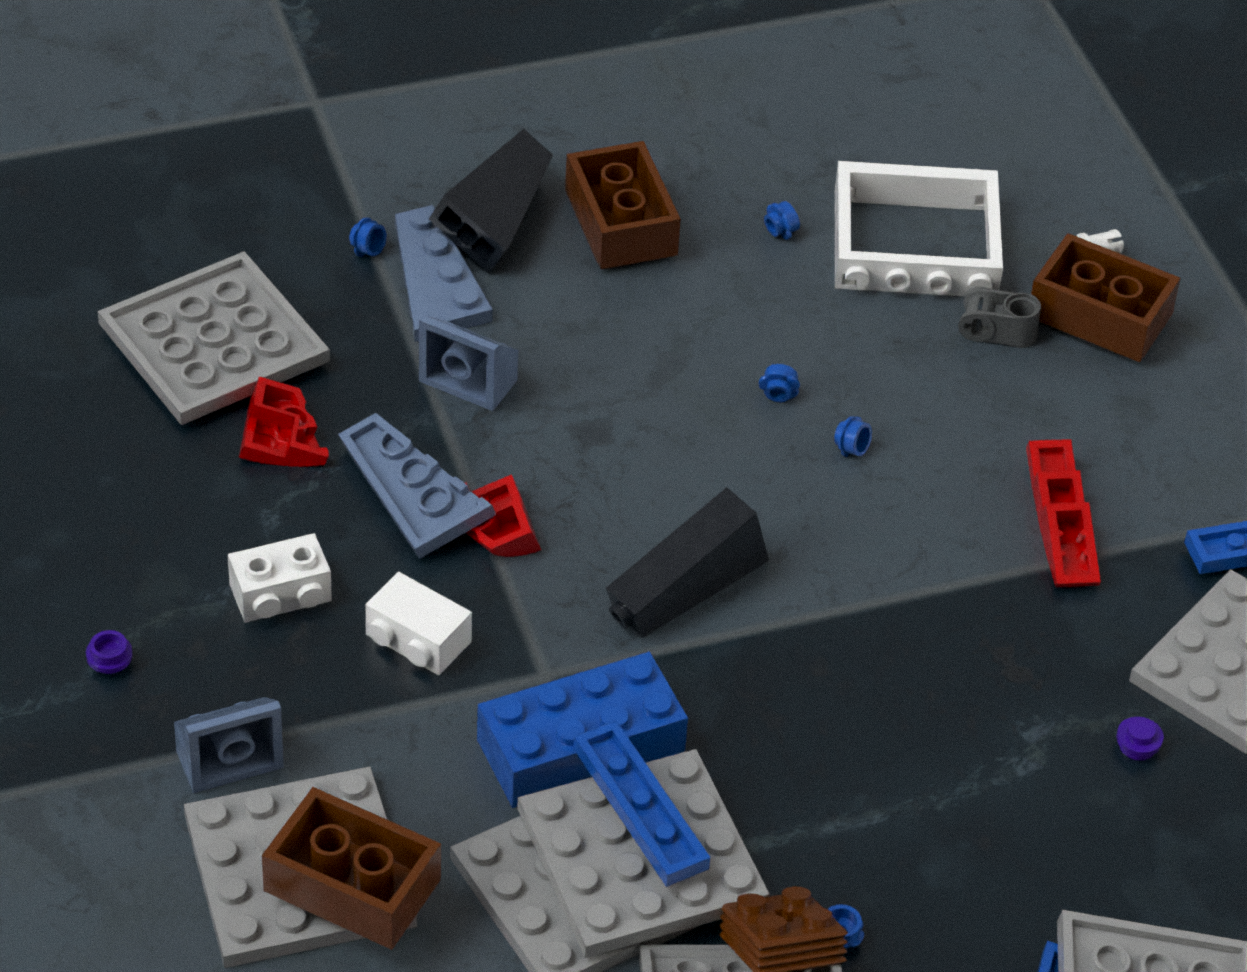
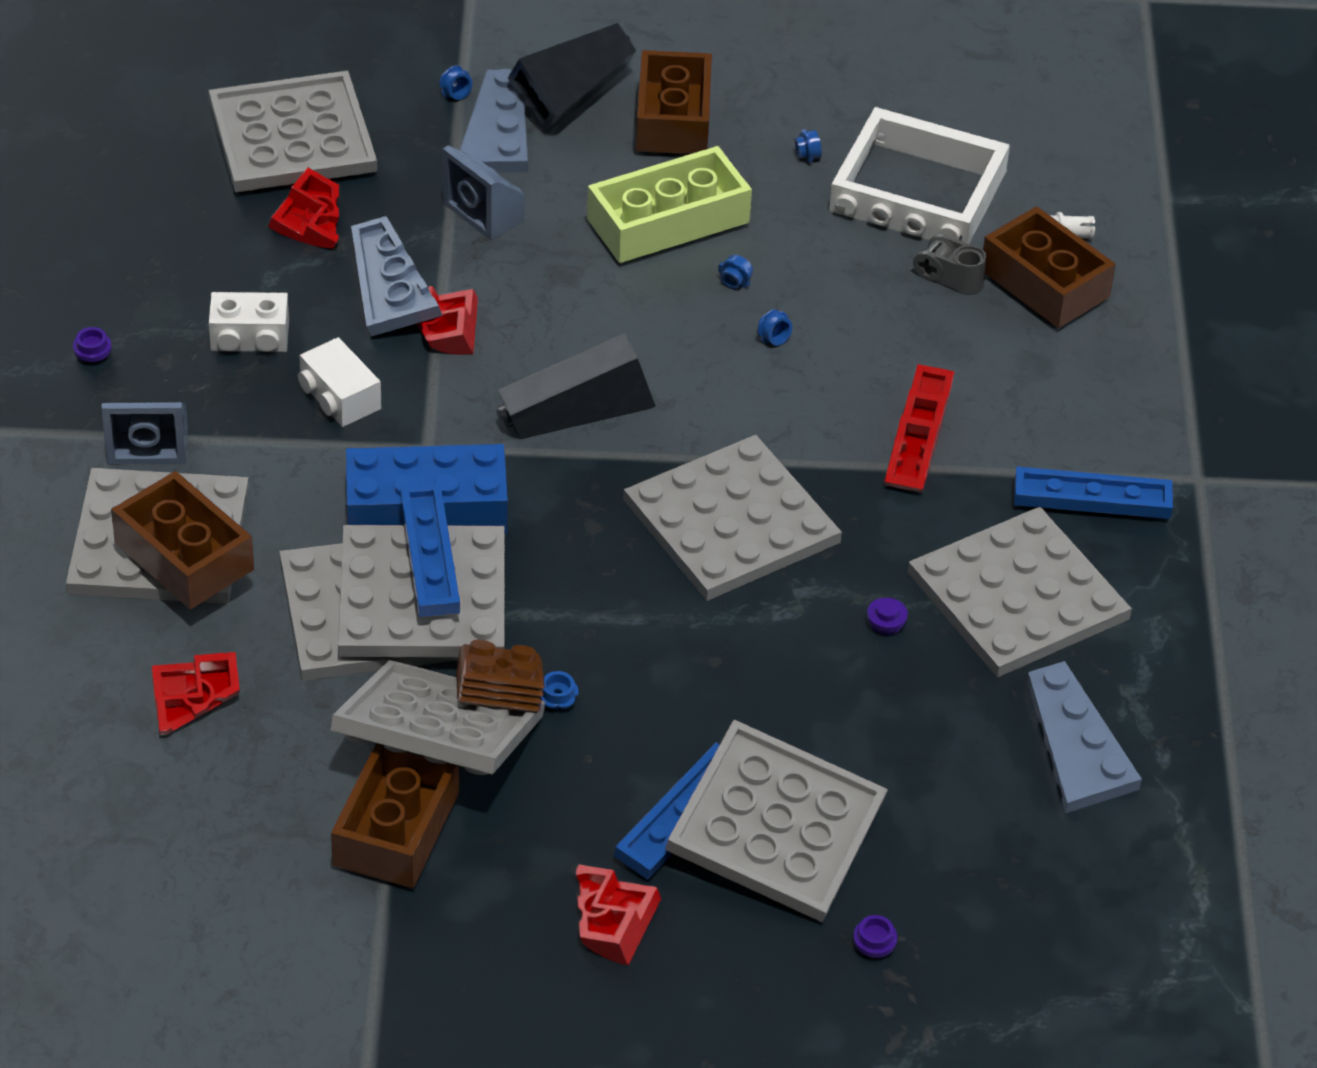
camera: 20 degrees right, 0 degrees up
none -> yellowish green brick [587,146,752,263]
none -> light grey plate [623,435,842,601]

